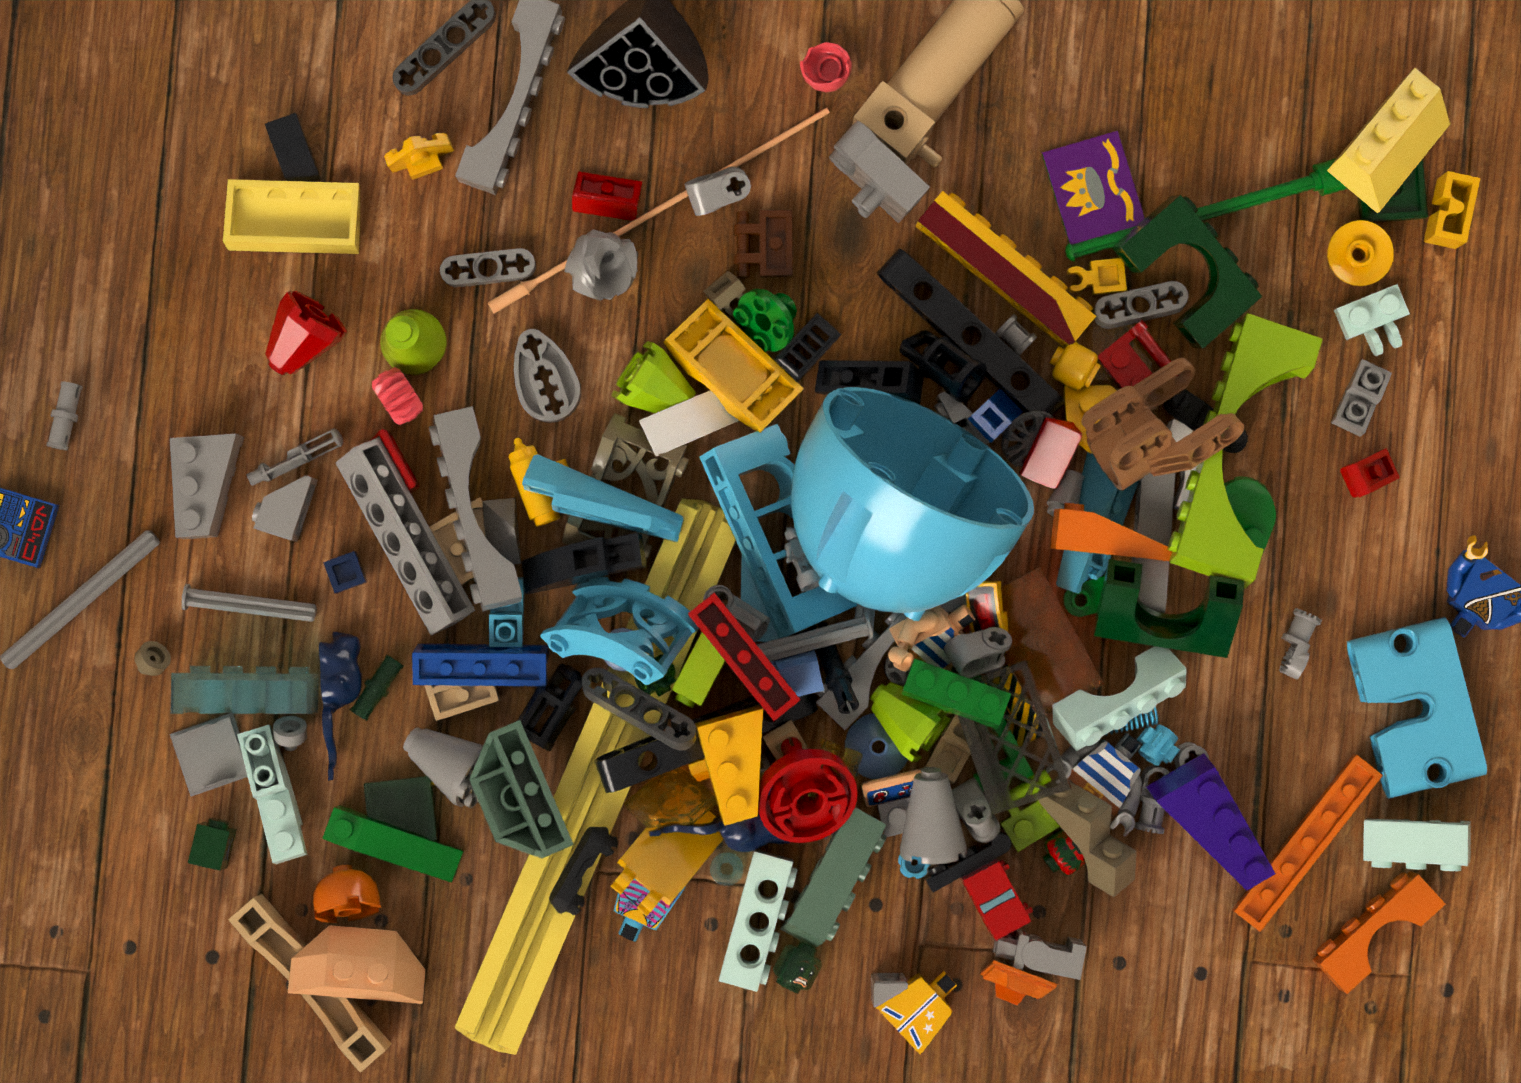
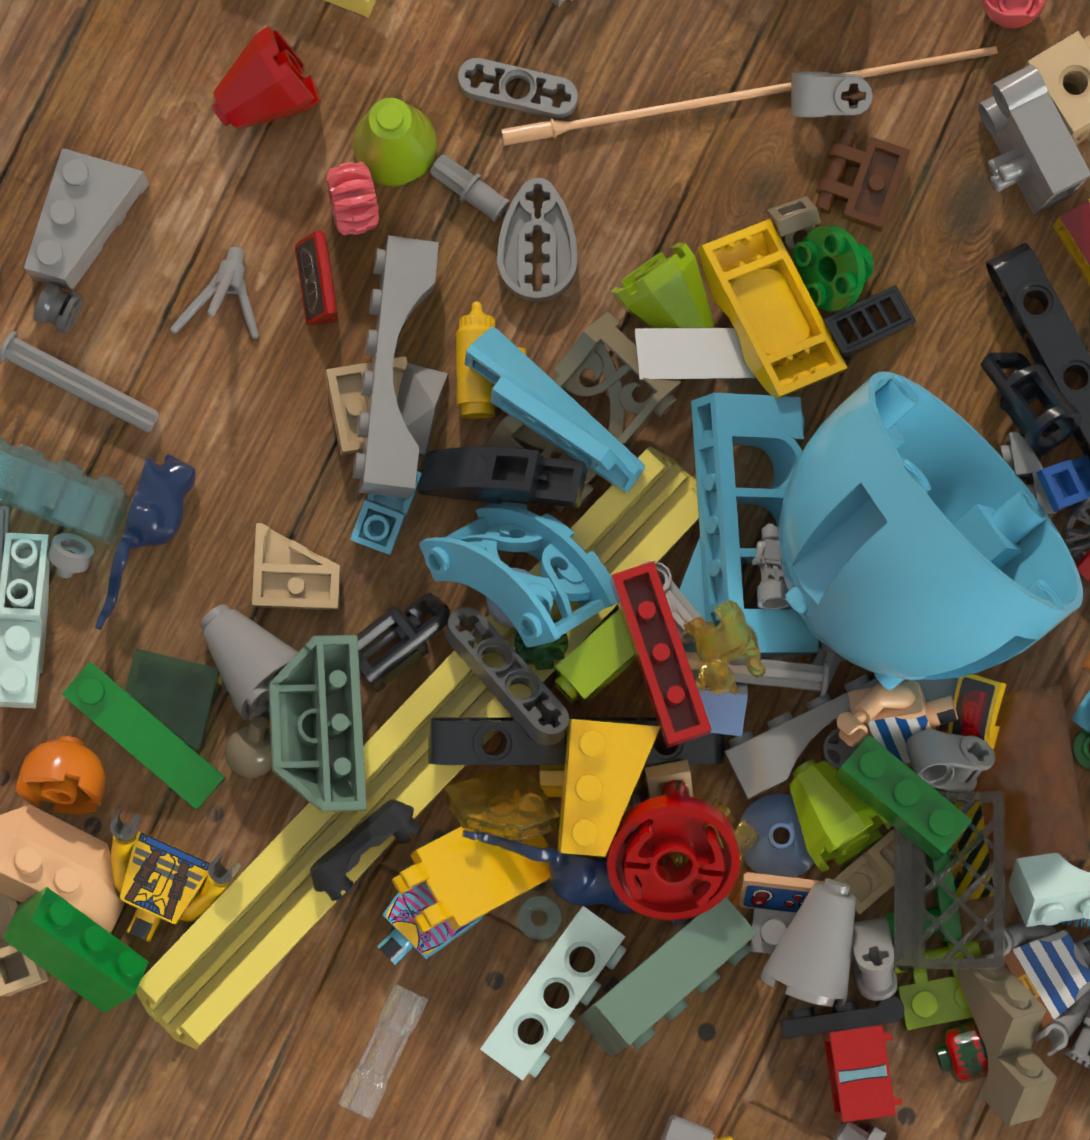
camera: 20 degrees right, 5 degrees down
light grey piece [246,428,343,486] -> none
light grey slope [252,475,318,542] -> none
dark blue plate [323,551,367,594] -> none
light grey brick [335,437,475,636] -> none
clear green pin [349,654,404,721] -> none
blue fence [412,644,550,686] -> none
light grey hair [564,229,638,301] -> none
red slope [572,171,642,221] -> none
clear green head [773,941,822,994] -> none
black pin [809,622,859,714] -> none
black slope [815,360,924,405] -> none
medium azure plate [898,855,931,879] -> none
none -> green brick [2,887,149,1013]
none -> dark grey wheel [33,282,83,334]
none -> torso [110,810,241,942]
none -> light grey plant [170,247,259,339]
none -> dark tan piece [225,716,272,778]
none -> clear axle [338,984,428,1120]
none -> light grey axle [430,154,510,222]
none -> clear yellow animal [684,600,766,695]

